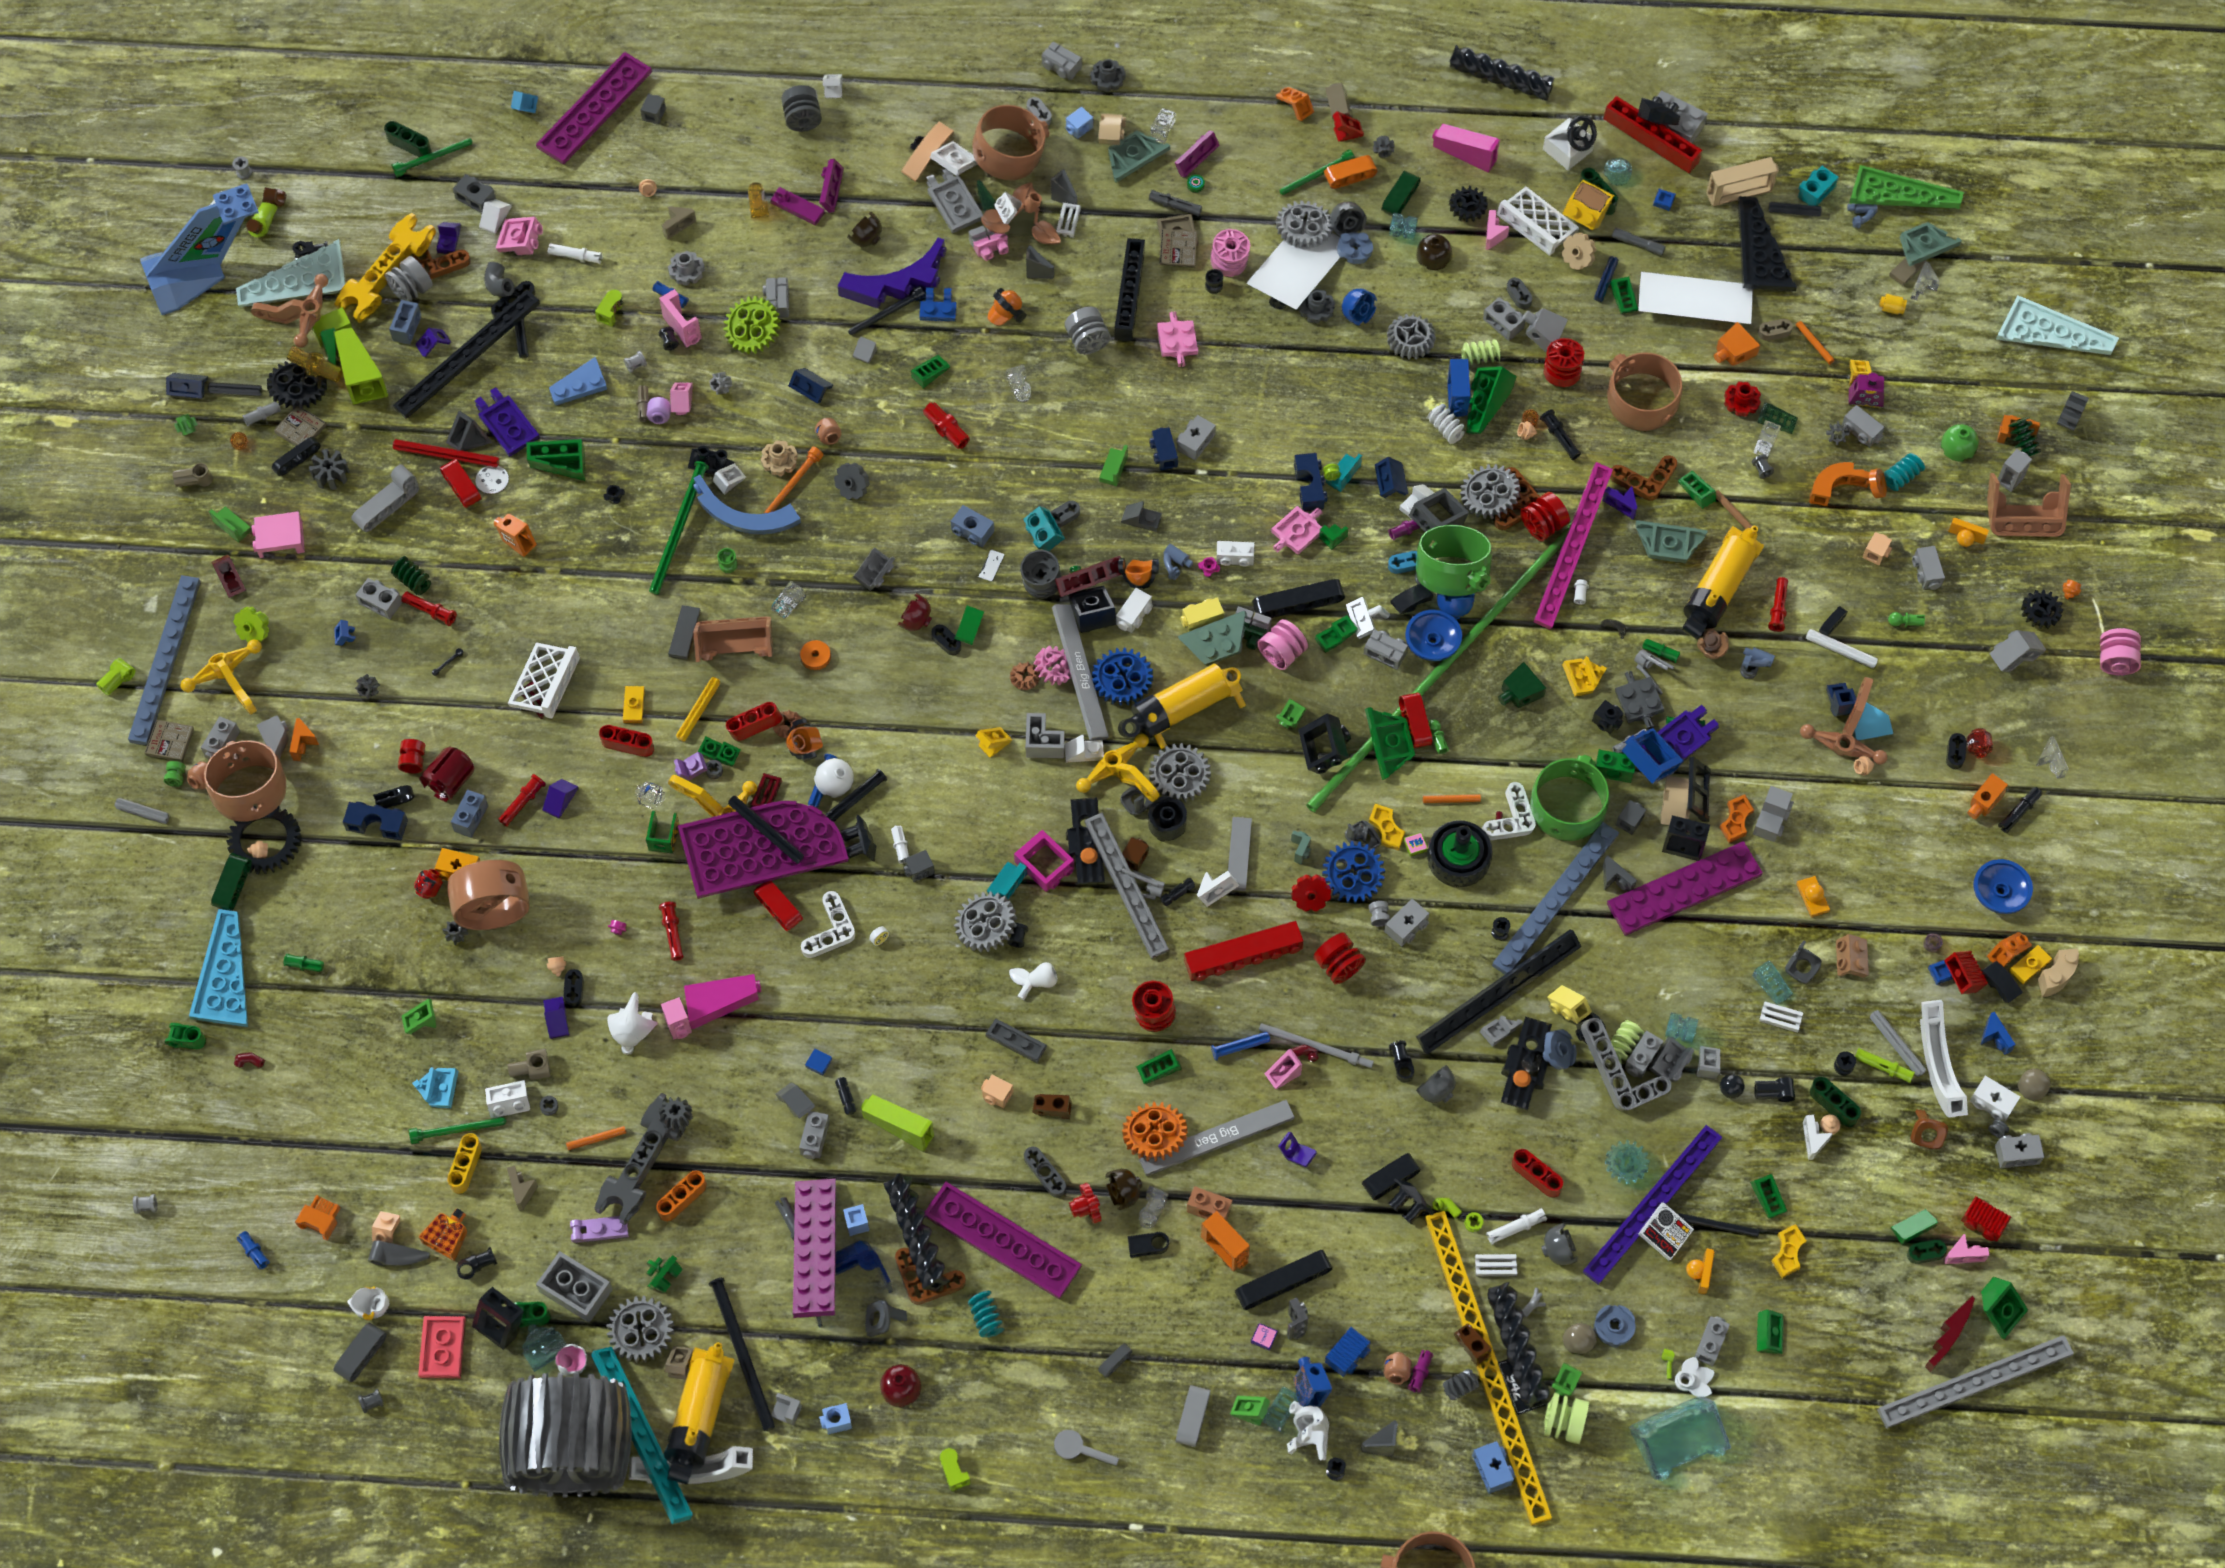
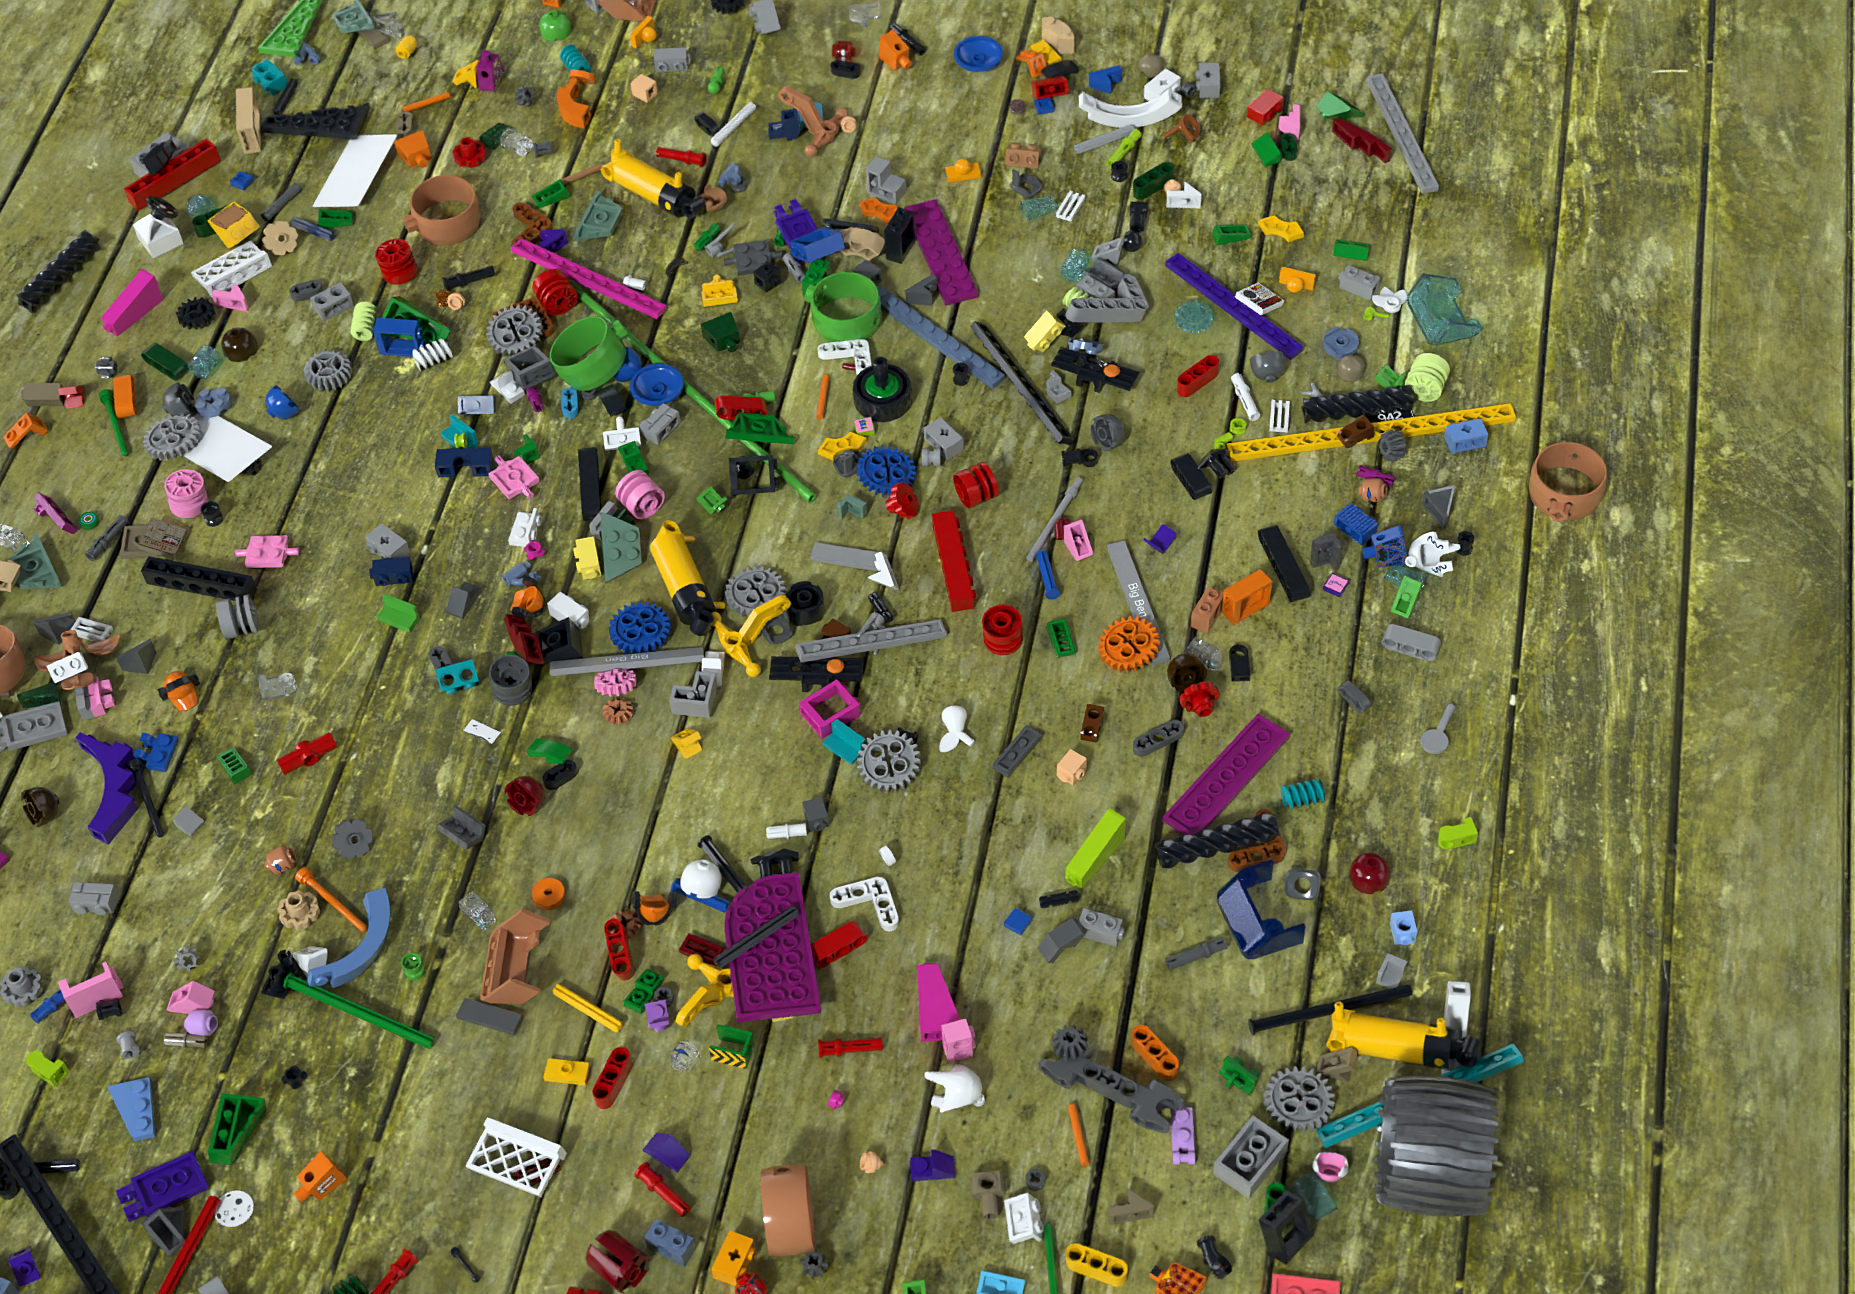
camera: 80 degrees left, 10 degrees down
red beam [439,459,482,508] -> none
black beam [564,969,584,1007] -> none
lime gear [723,296,781,354] -> none
dark blue panel [788,368,833,403] -> none
magenta plate [793,1179,836,1318] -> none
light blue brick [843,1204,869,1236] -> none
sand blue brick [951,505,994,547] -> none
dark grey plant [1298,289,1335,324] -> none
light grey torso [1522,308,1568,352] -> none
black bar [1678,1213,1759,1237] -> none
light grey brick [1842,405,1885,448] -> none

